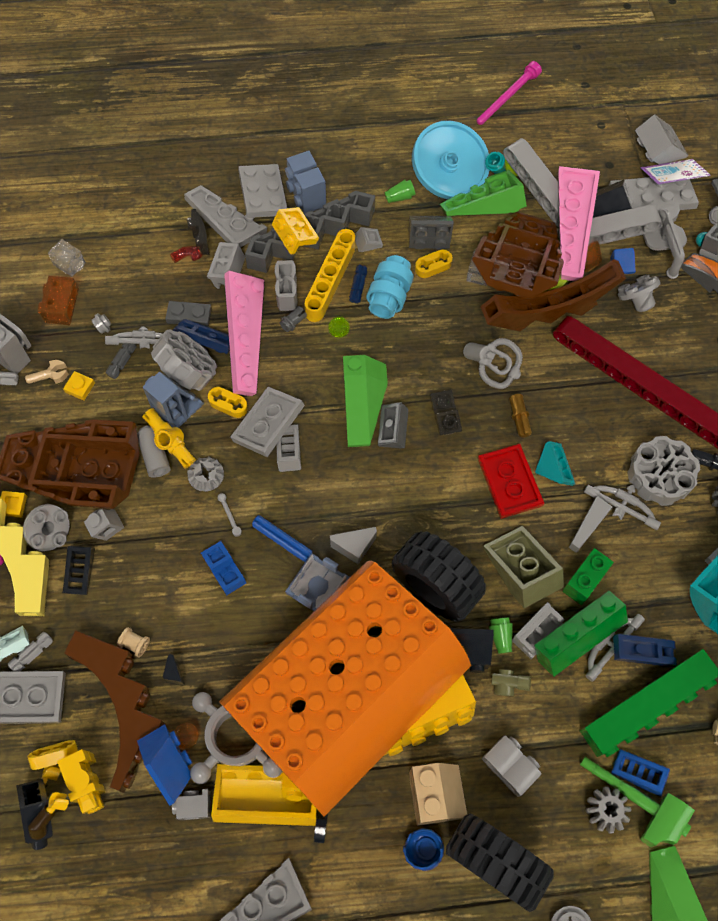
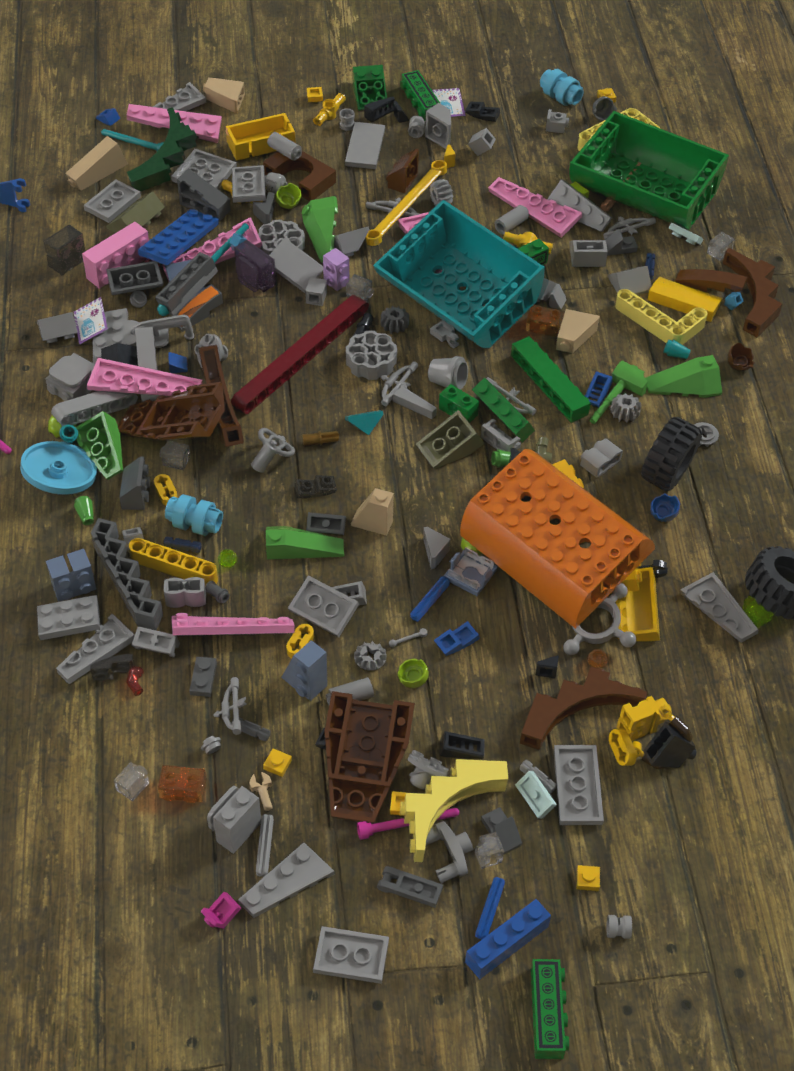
camera: 90 degrees left, 15 degrees down
light grey brick [84,509,124,541] -> none
tan bush [117,627,150,658] -> none
blue slope [137,725,192,806] -> none
yellow pin [142,408,196,469] -> none
light grey connector [151,329,217,391] -> none
dark blue plate [172,319,230,354] -> none
light grey brick [172,789,211,820] -> none
yellow bracket [272,207,319,255] -> none
black tyre [392,531,486,621] -> none
tan slope [409,763,467,826] -> none
red tile [477,444,545,519] -> none
dark blue plate [613,634,677,667] -> none
none -> light grey brick [45,353,95,401]
none -> tan slope [351,488,394,536]
none -> lime hair [398,659,429,689]
none -> light grey piece [428,356,468,390]

